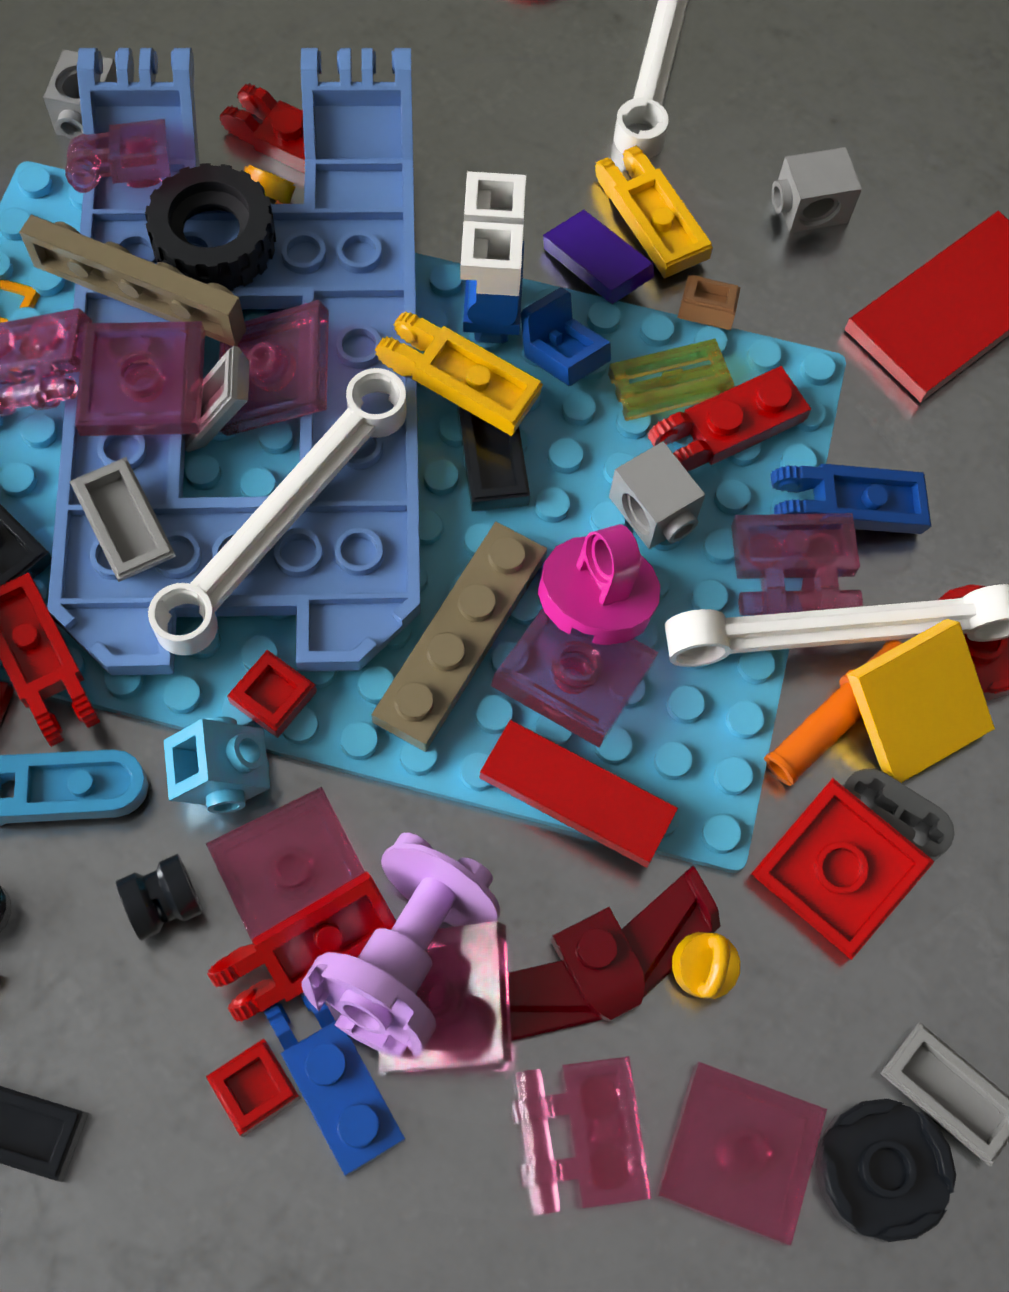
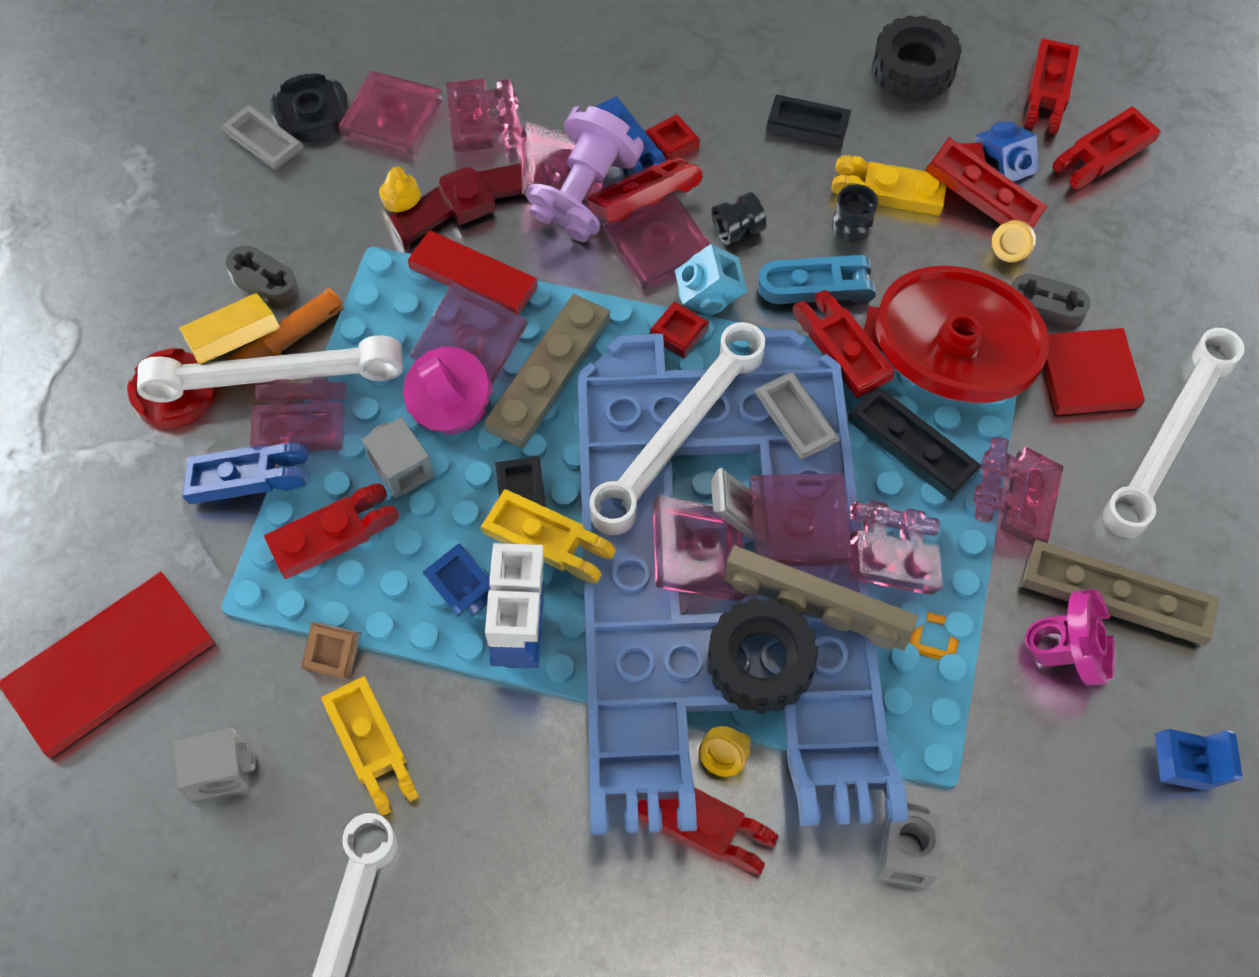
camera: 175 degrees left, 5 degrees down
clear pink plate [65,119,171,193] -> none
dark purple tile [543,209,654,304] -> none
clear yellow tile [608,338,735,421] -> none
red tile [751,778,935,960] -> none

